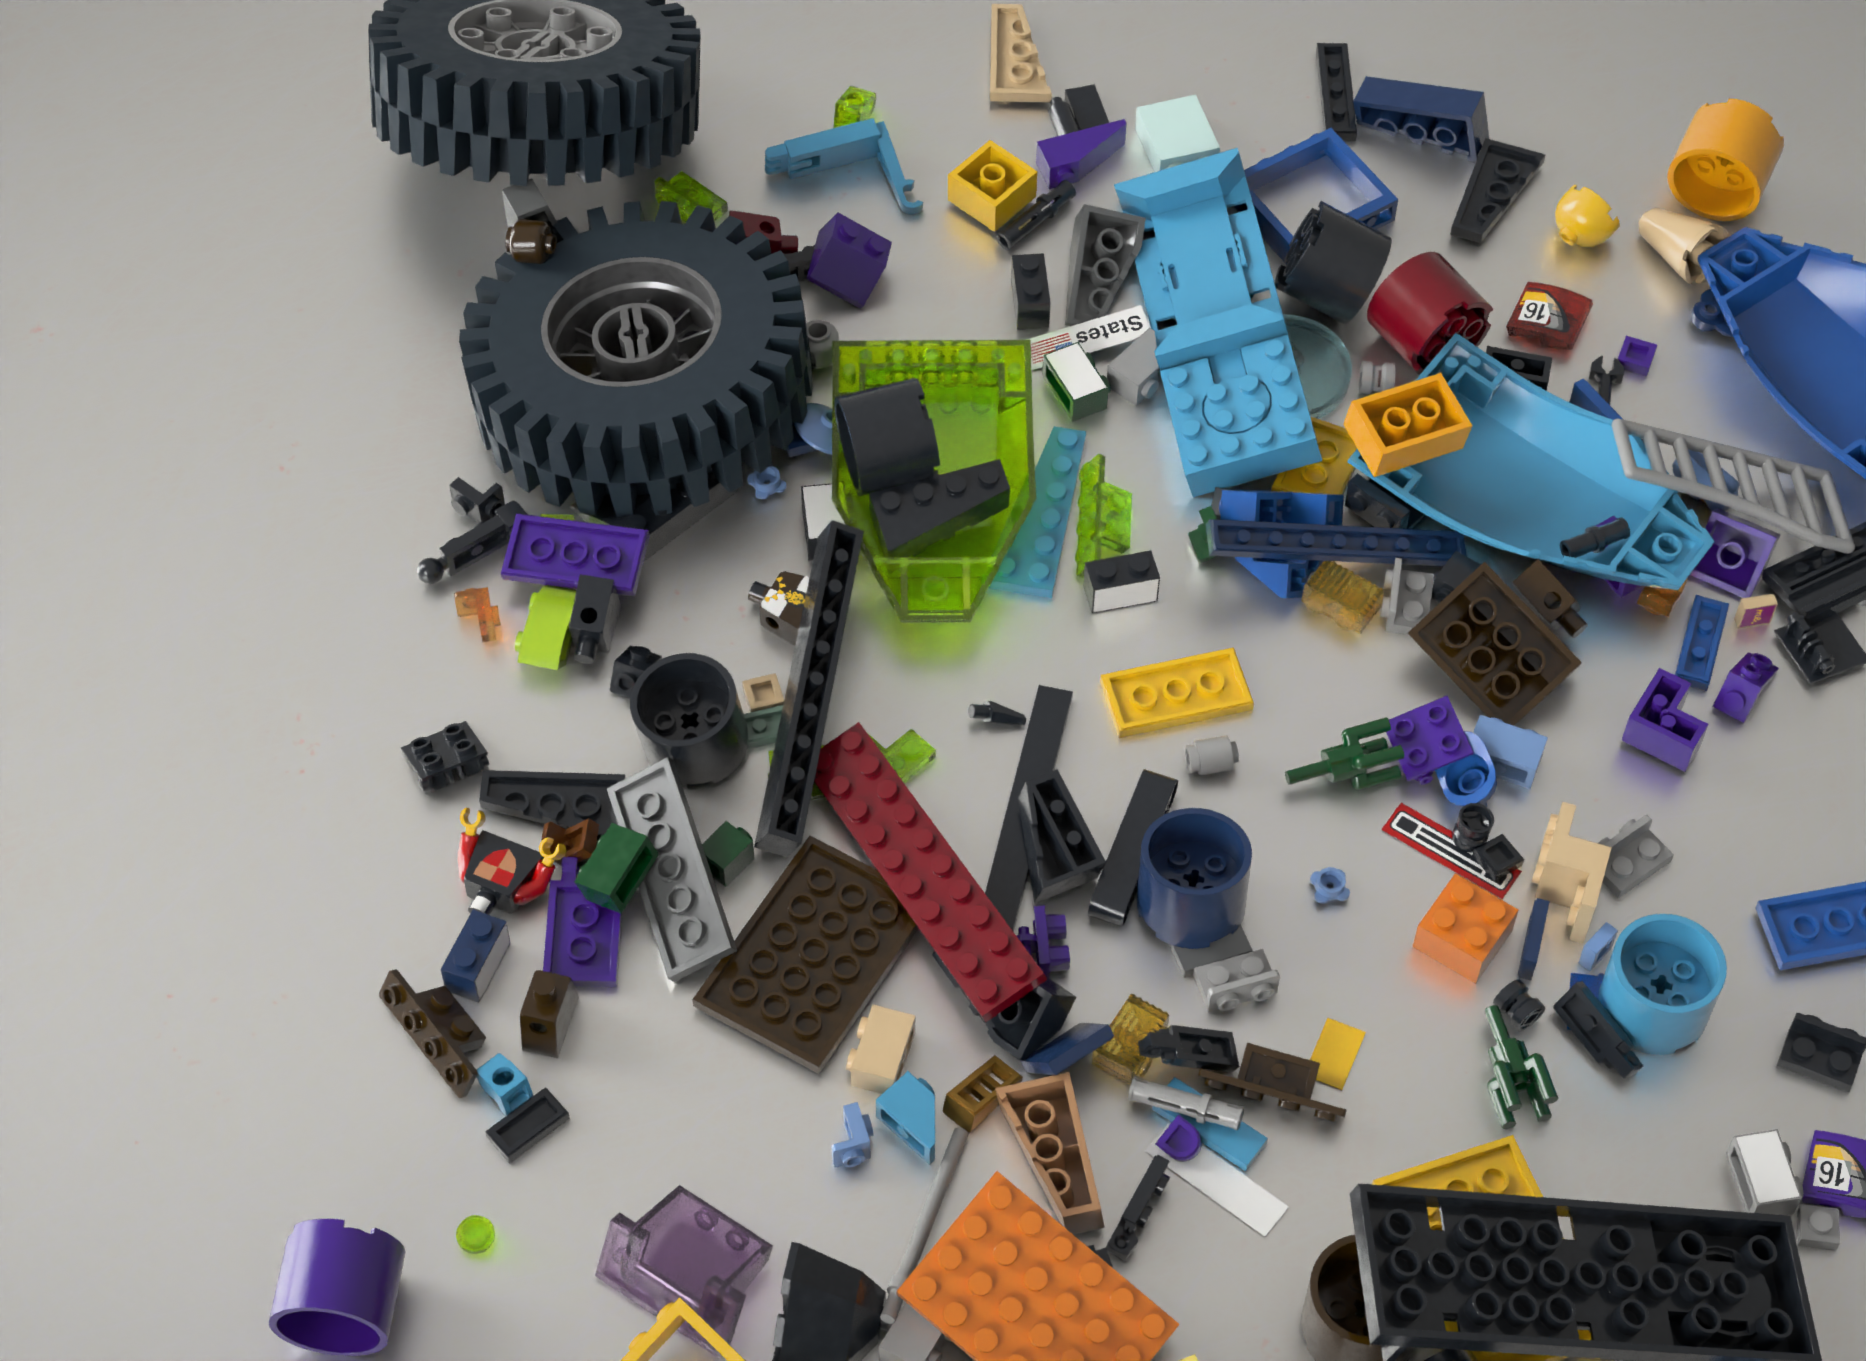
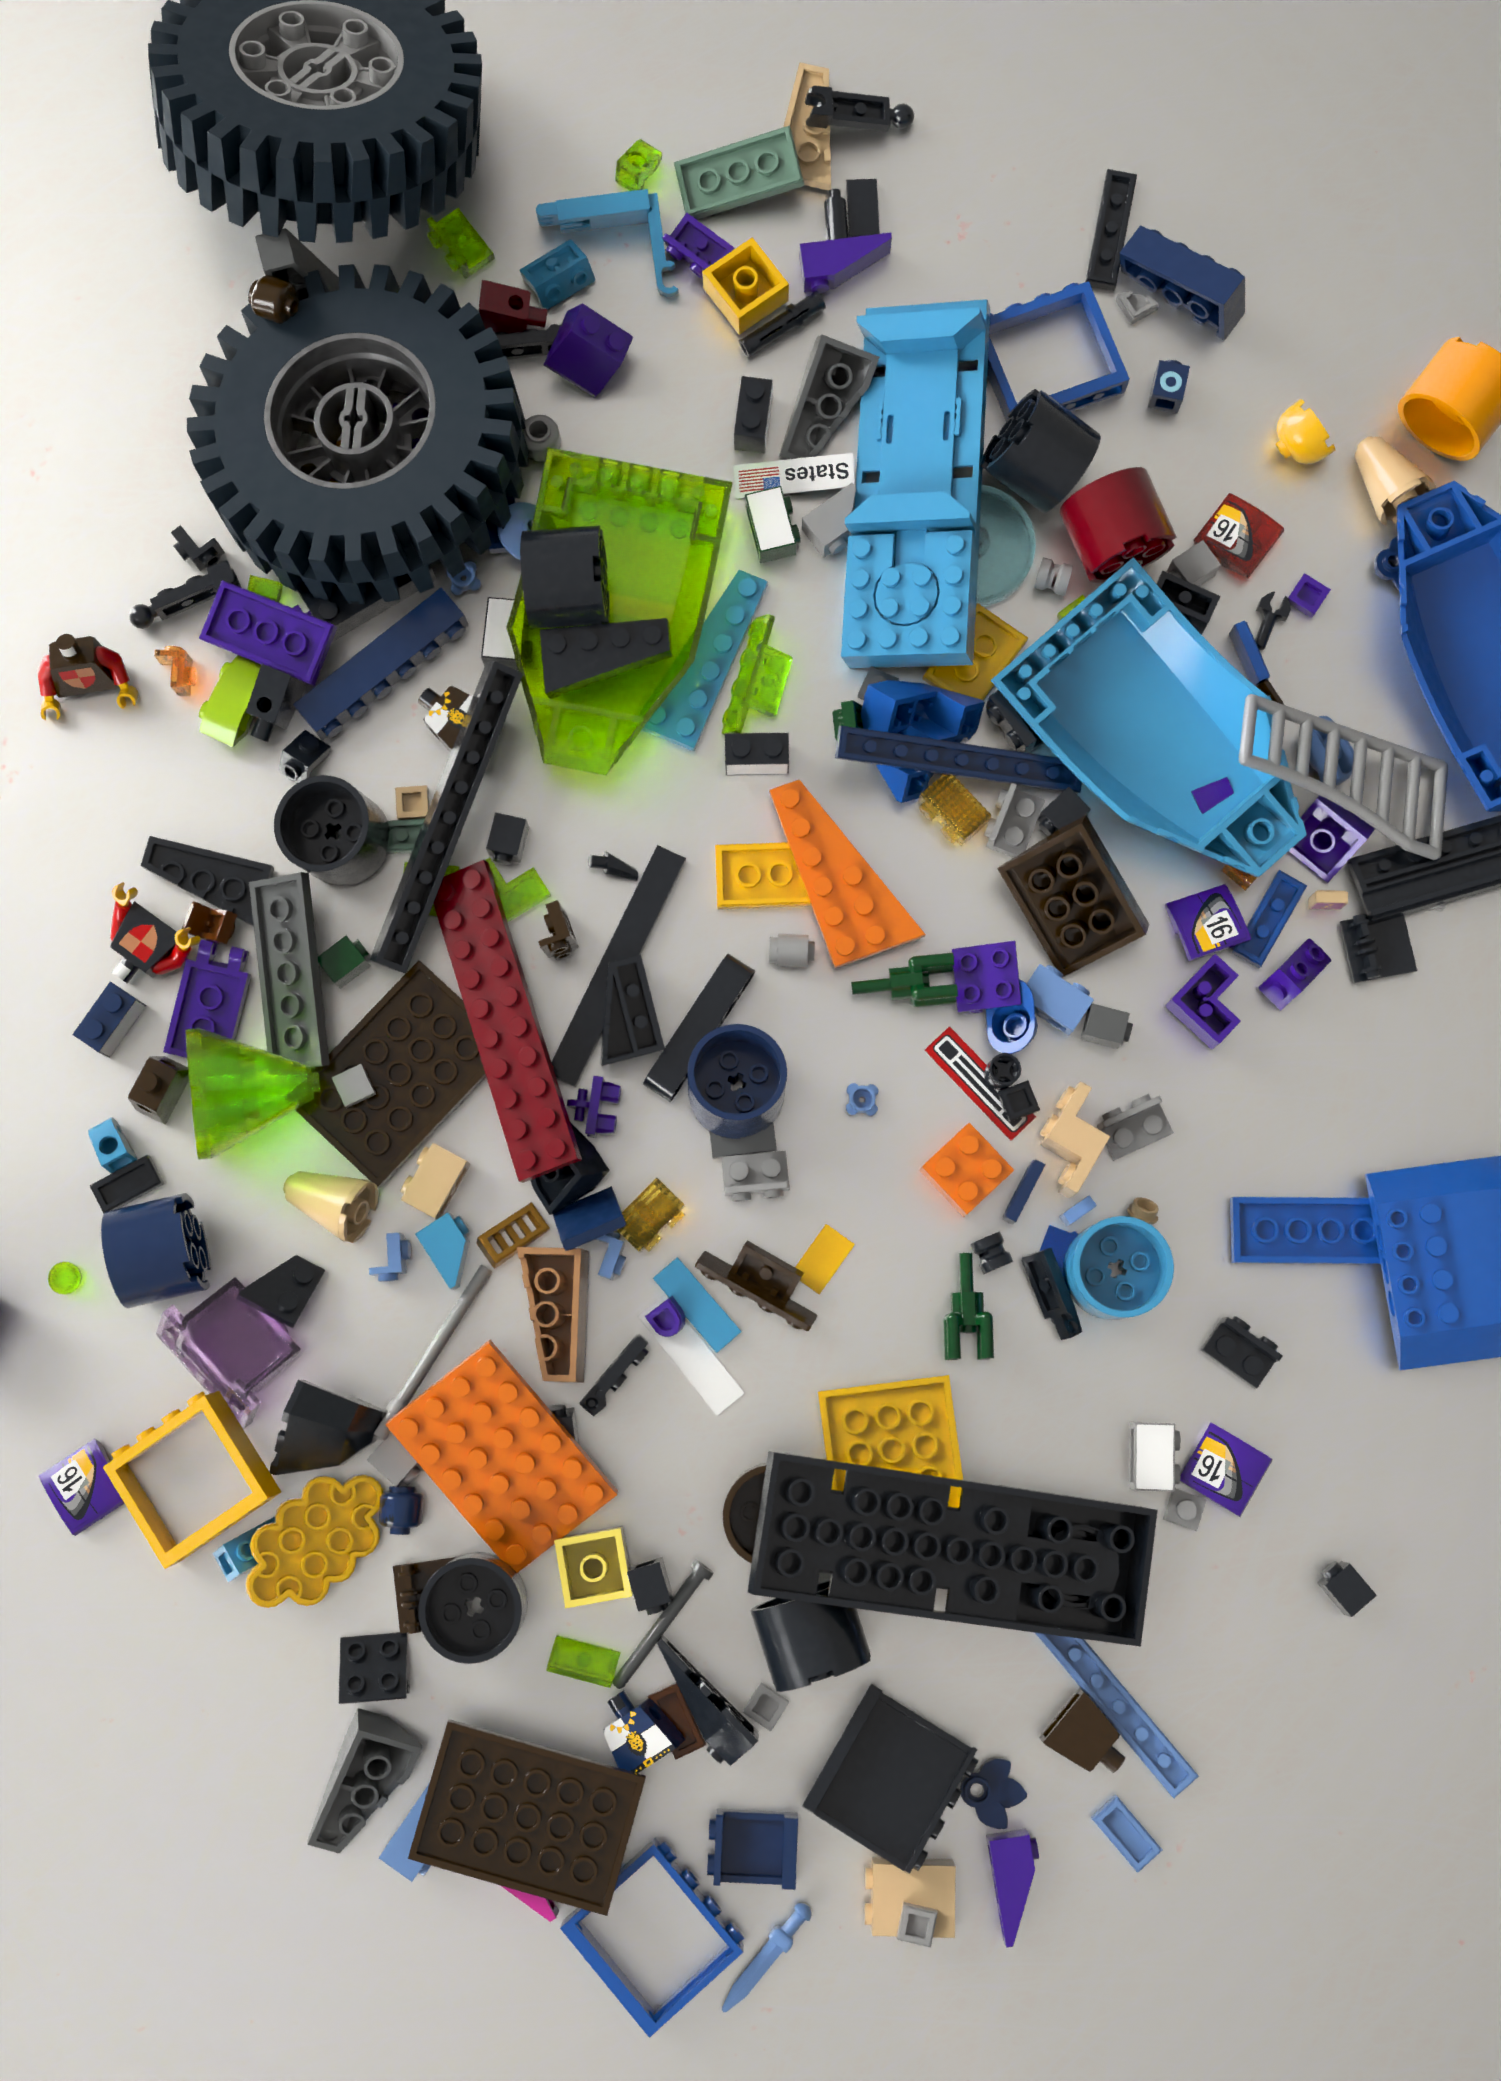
camera: 15 degrees right, 25 degrees up
dark brown bracket [379,969,486,1098] -> none
black hinge [401,721,489,793] -> none
dark green brick [574,823,659,914] -> none
light grey pin [1128,1077,1244,1131] -> none
light aqua brick [1135,94,1220,172] -> none
black hinge [1138,1025,1240,1072] -> none
light orange brick [1343,373,1473,477] -> none
black wing [1450,138,1546,243] -> none
dark brown torso [1512,559,1588,638] -> none
black pin [1560,517,1630,558] -> none
none -> torso [37,634,139,720]
none -> dark blue brick [101,1193,211,1308]
none -> clear neon green cone [185,1027,320,1160]
none -> black wing [236,1255,325,1328]
none -> tan cone [283,1171,379,1243]
none -> dark blue brick [293,587,468,741]
none -> light grey tile [332,1064,376,1108]
none -> black brick [486,812,529,865]
none -> dark azure bracket [519,239,595,309]
none -> dark brown bracket [538,900,579,960]
none -> medium blue bracket [595,1231,626,1280]
none -> dark purple bracket [662,212,735,279]
none -> sand green tile [674,125,805,220]
none -> orange wing [769,780,926,969]
none -> black plate [805,86,914,132]
none -> dark grey brick [1080,1003,1133,1049]
none -> light grey tile [1116,291,1159,325]
none -> dark blue brick [1147,360,1190,414]
none -> slope [1165,884,1251,962]
none -> light grey brick [1167,540,1221,586]

